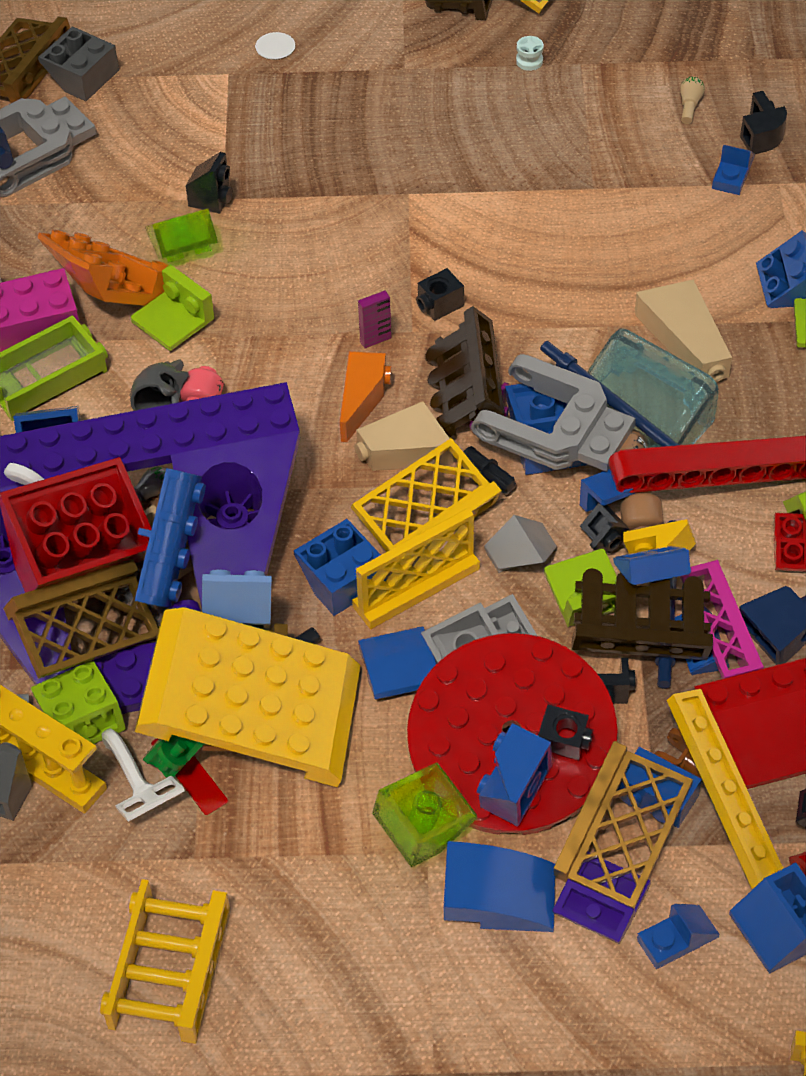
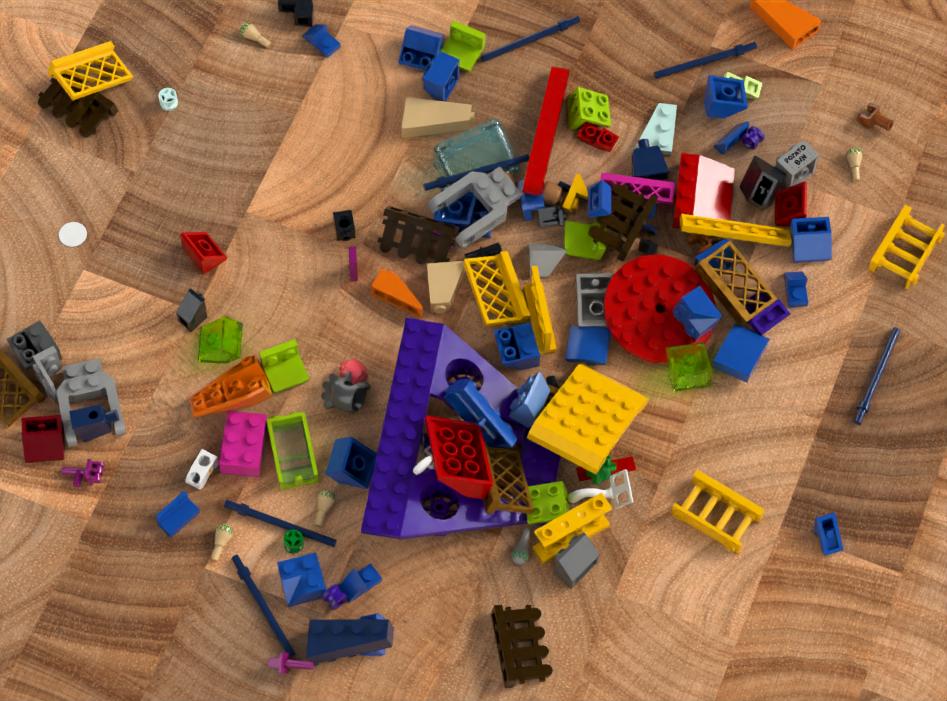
camera: 70 degrees left, 10 degrees up
black brick [538,705,594,760] -> none
none -> light grey bracket [32,346,62,402]
none -> red slope [180,232,227,274]
none -> blue slope [422,51,459,102]

